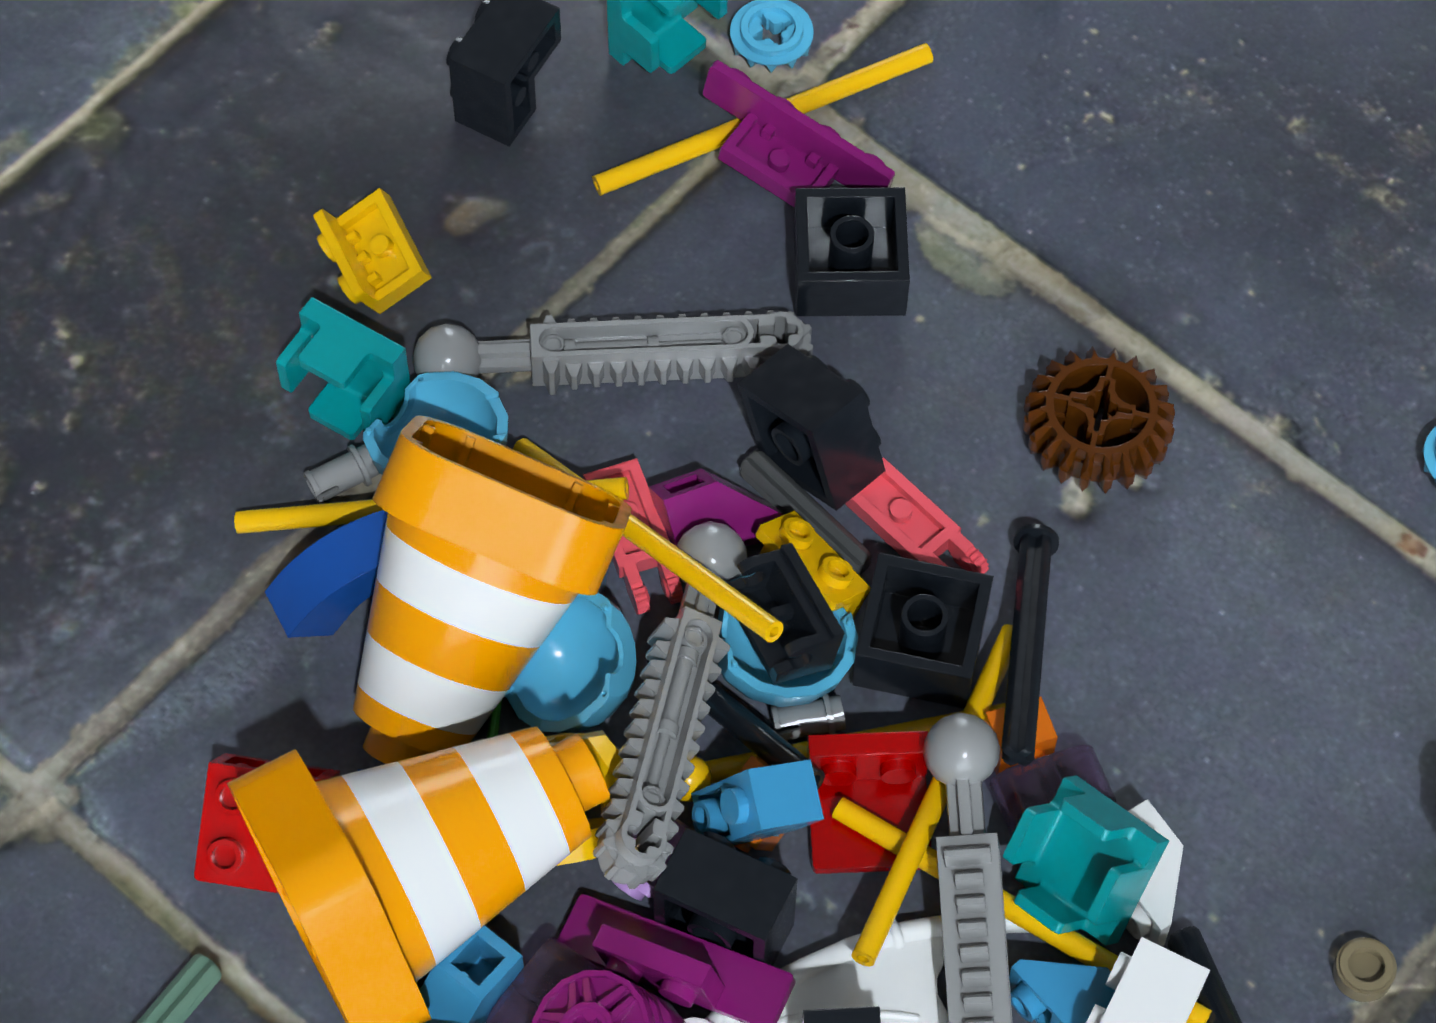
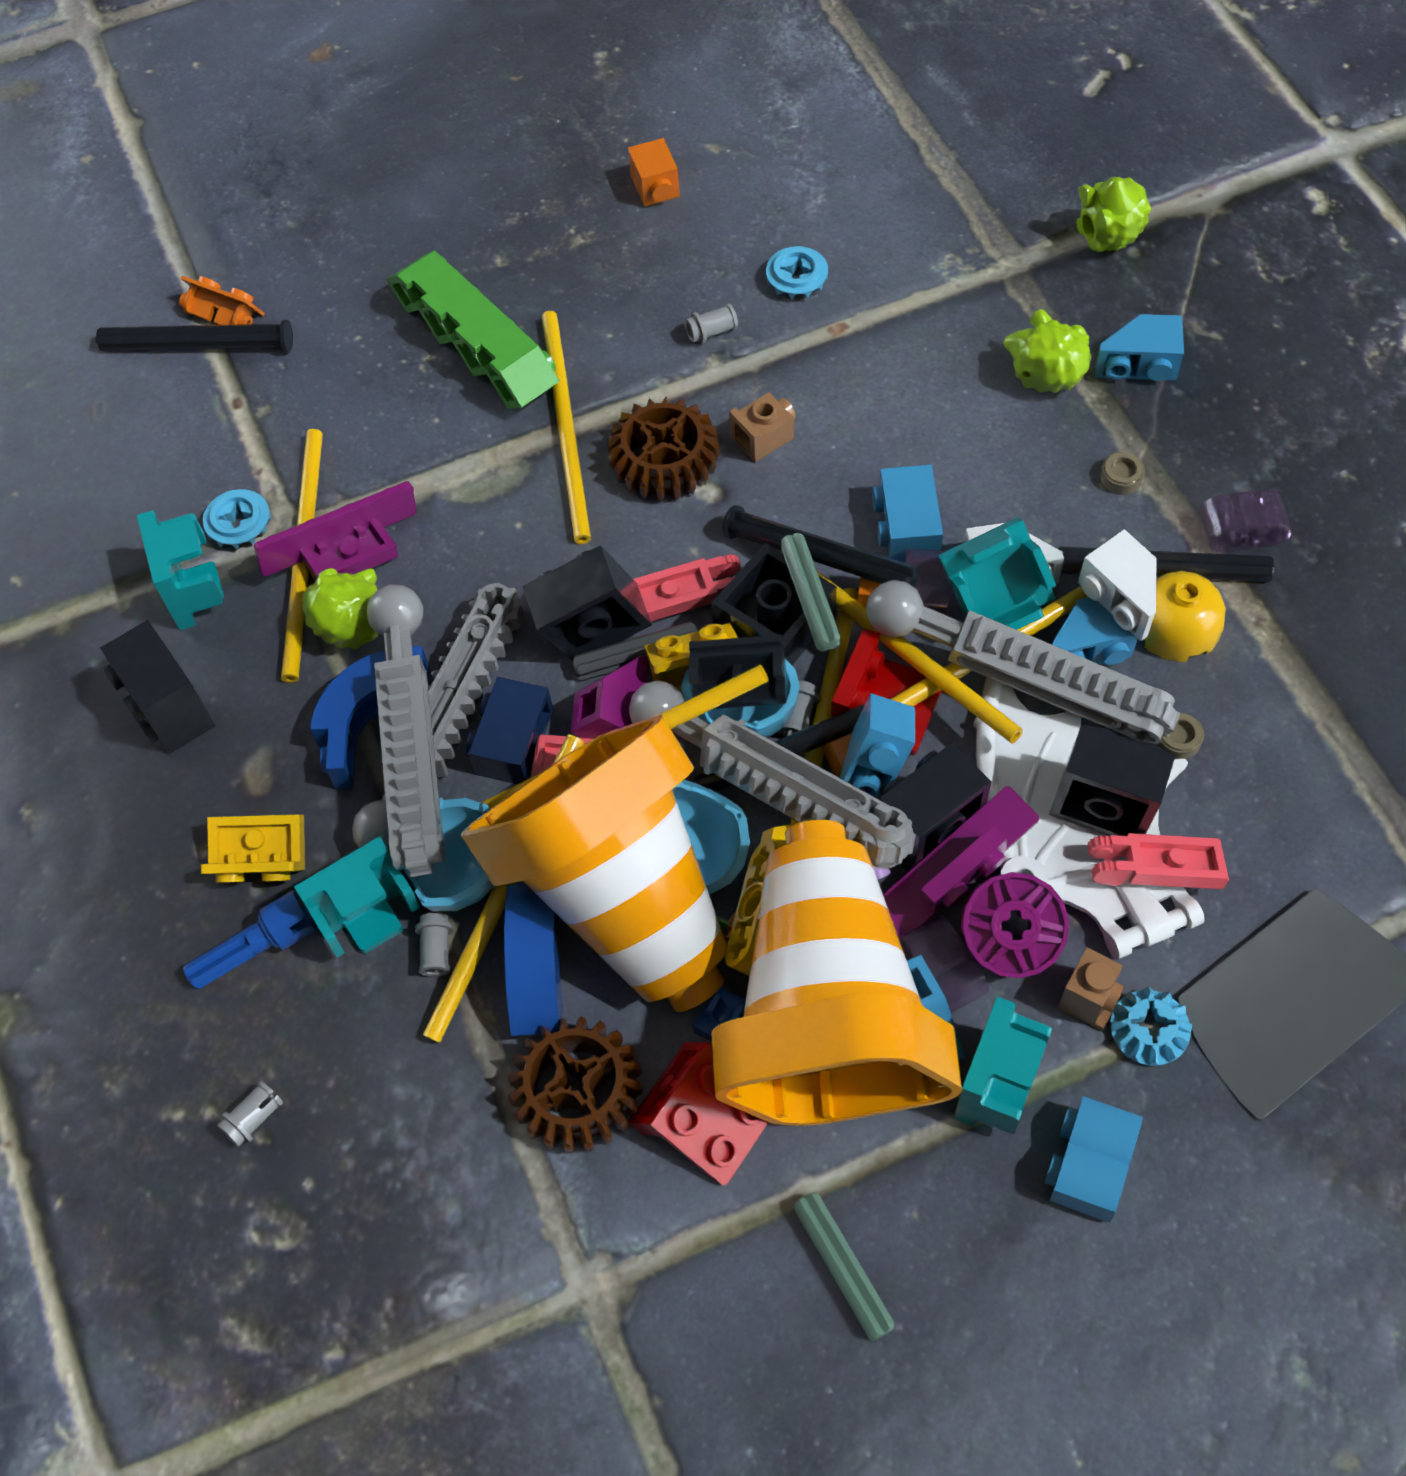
camera: 60 degrees left, 0 degrees up
black brick [794,187,910,316] -> none
none -> blue piece [183,890,317,988]
none -> light grey pin [217,1081,283,1147]
none -> lime animal [302,568,379,650]
none -> blue arch [310,646,430,790]
none -> light grey gear [367,584,445,878]
none -> bright green brick [386,250,560,409]
none -> dark blue brick [466,677,553,784]
none -> reddish brown gear [508,1016,643,1154]
none -> yellow piece [542,311,591,544]
none -> light grey pin [685,304,738,344]
none -> medium nougat brick [729,392,796,463]
none -> sand green axle [781,533,840,652]
none -> dark azure brick [872,465,943,562]

